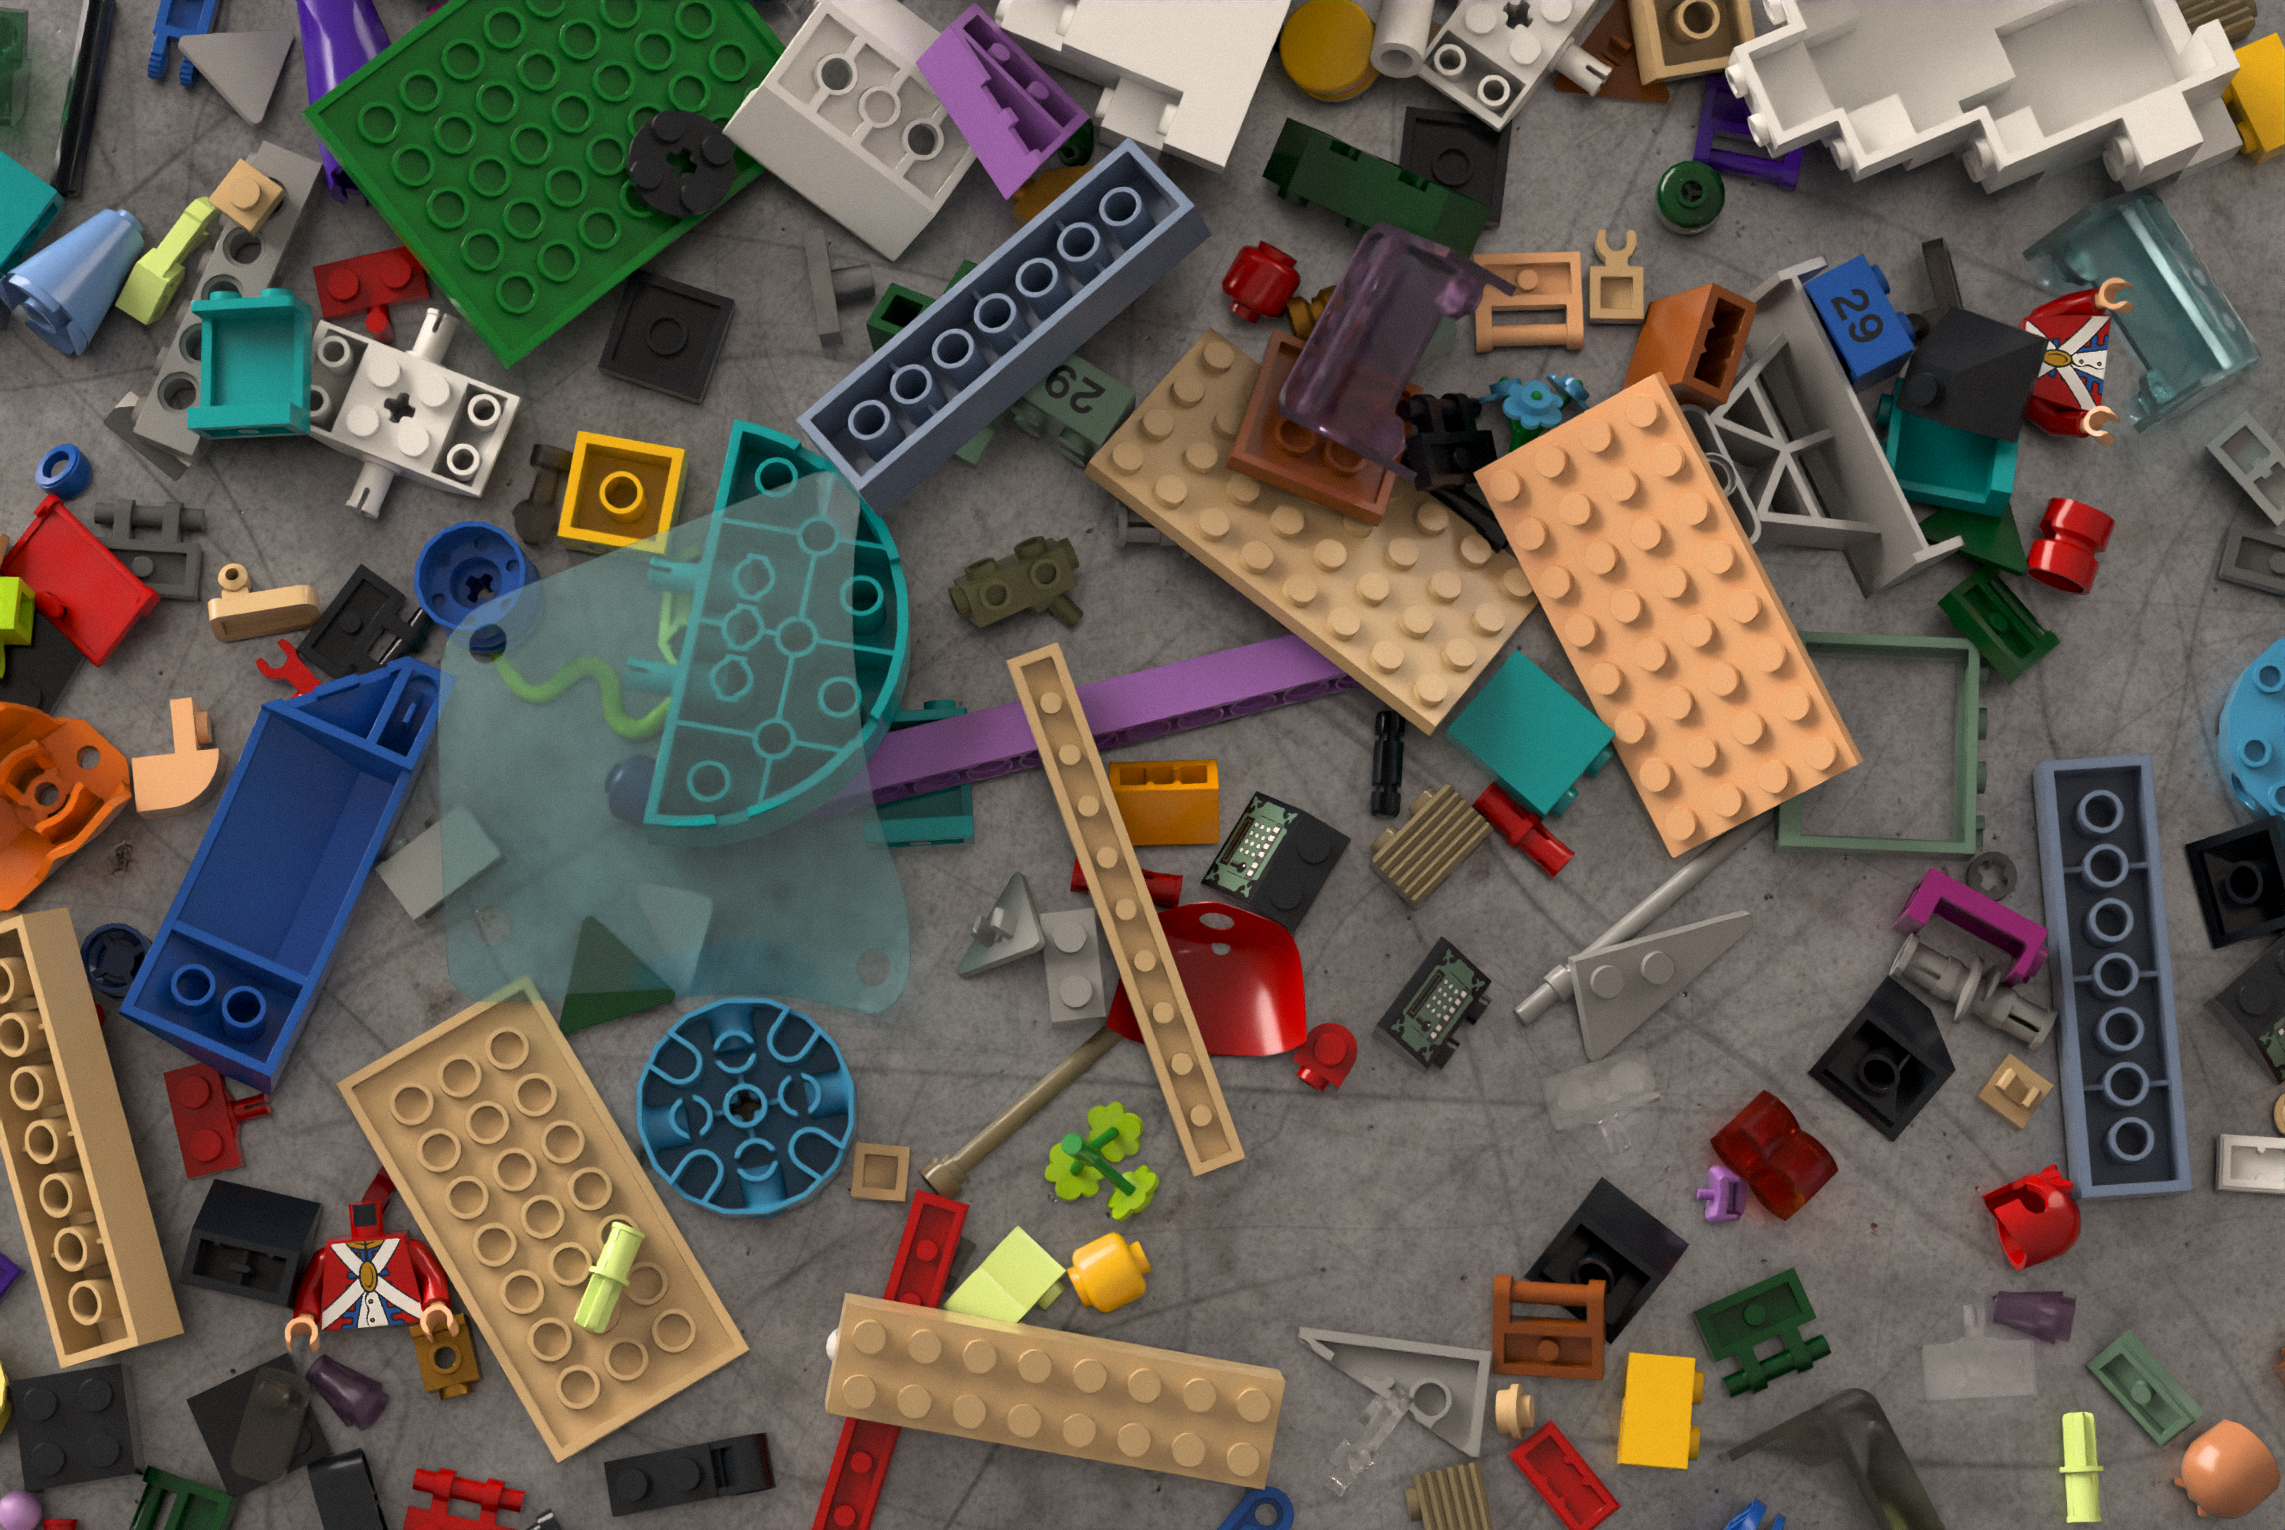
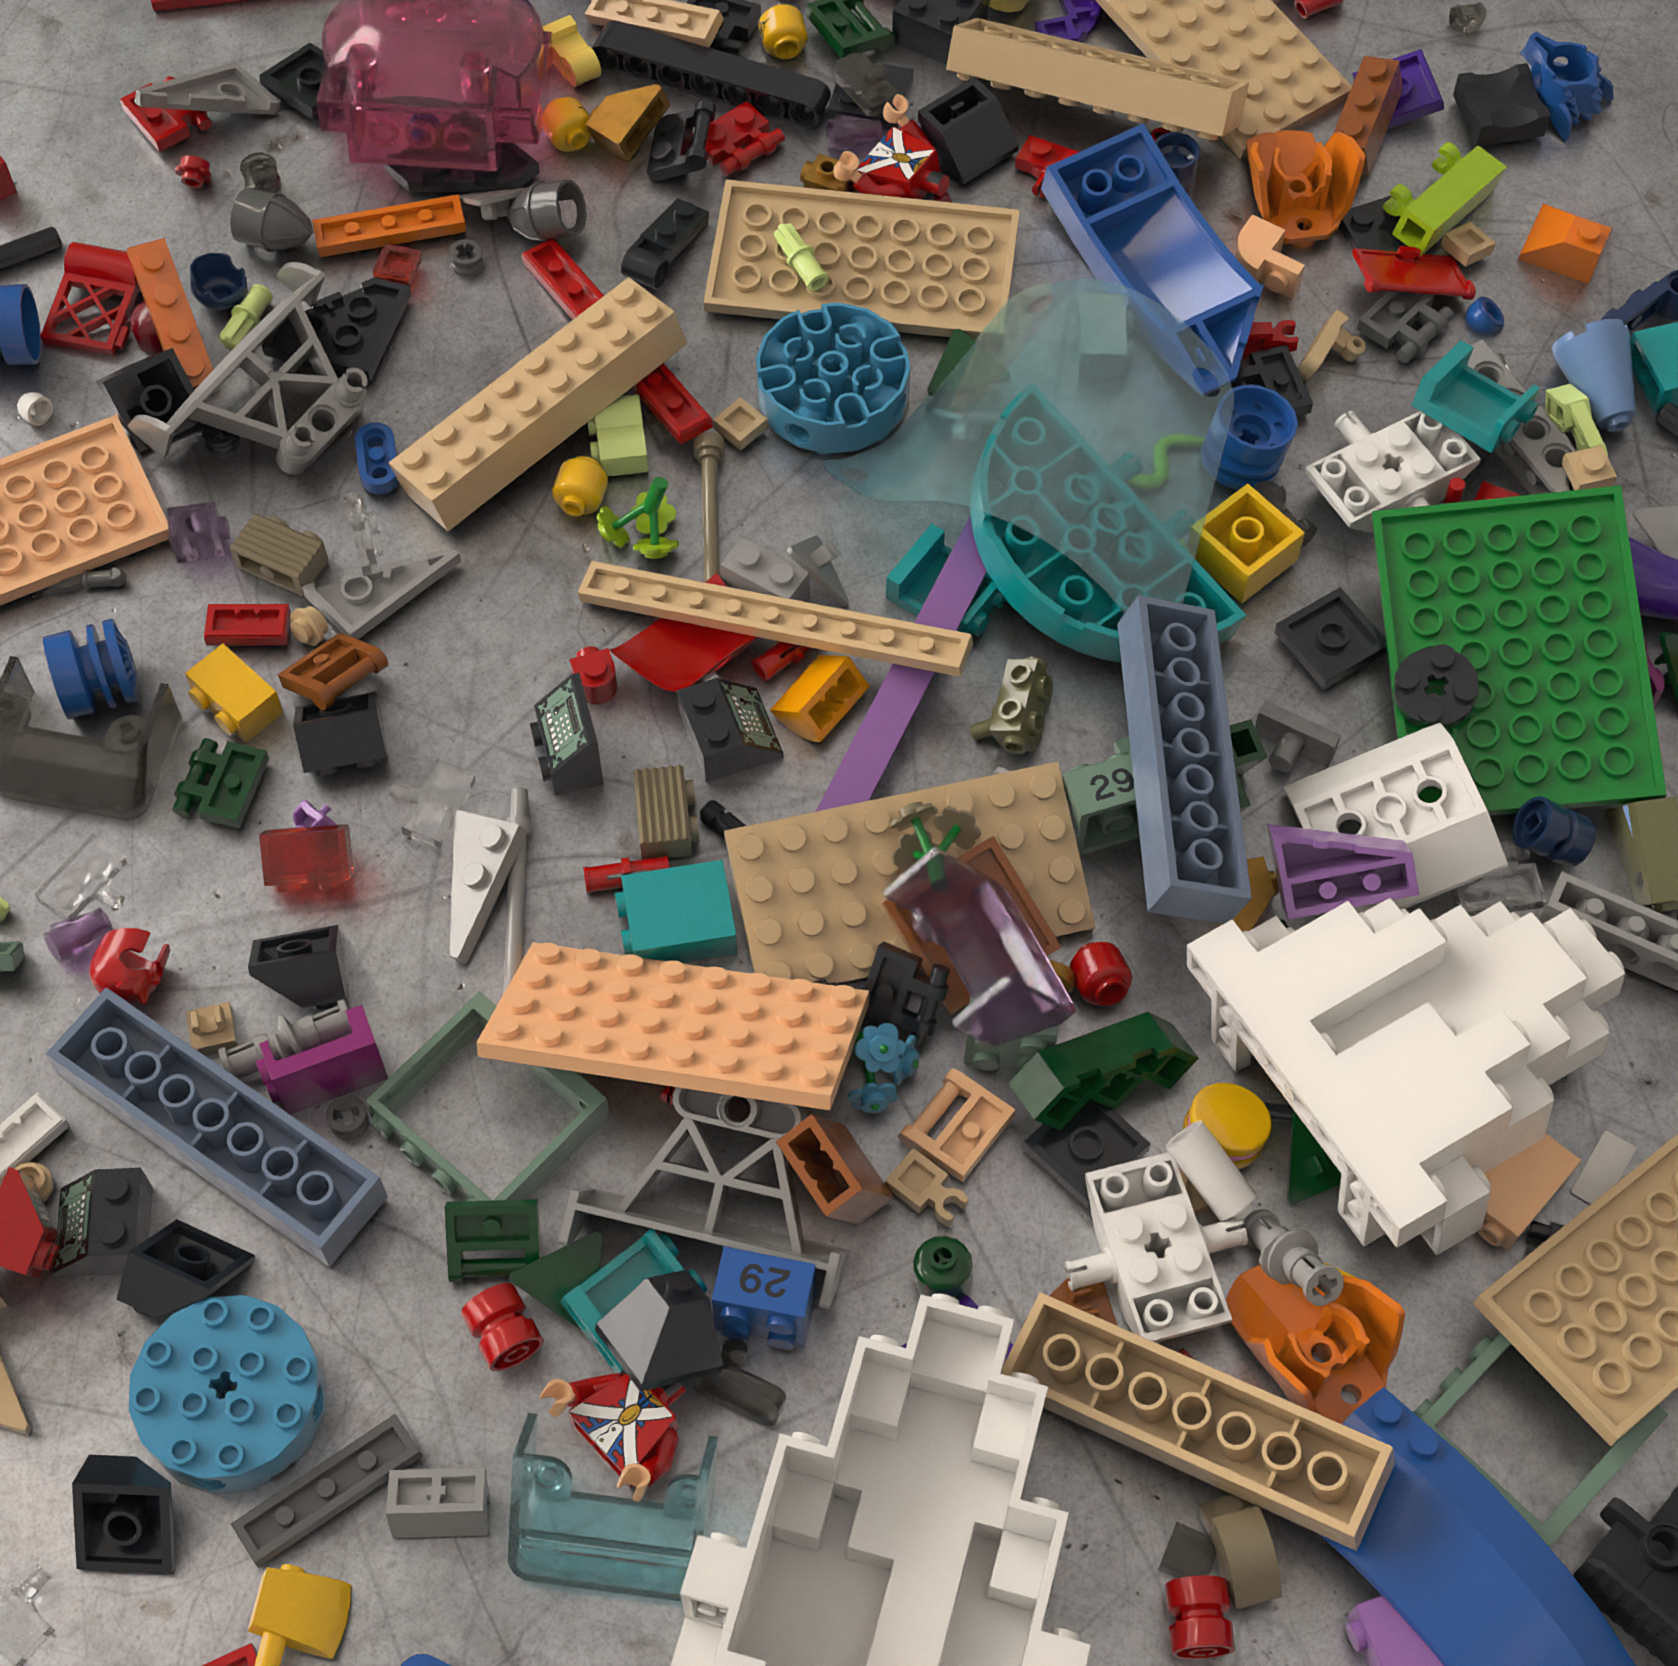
camera: 130 degrees right, 20 degrees down
none -> dark tan plant [889,802,981,889]

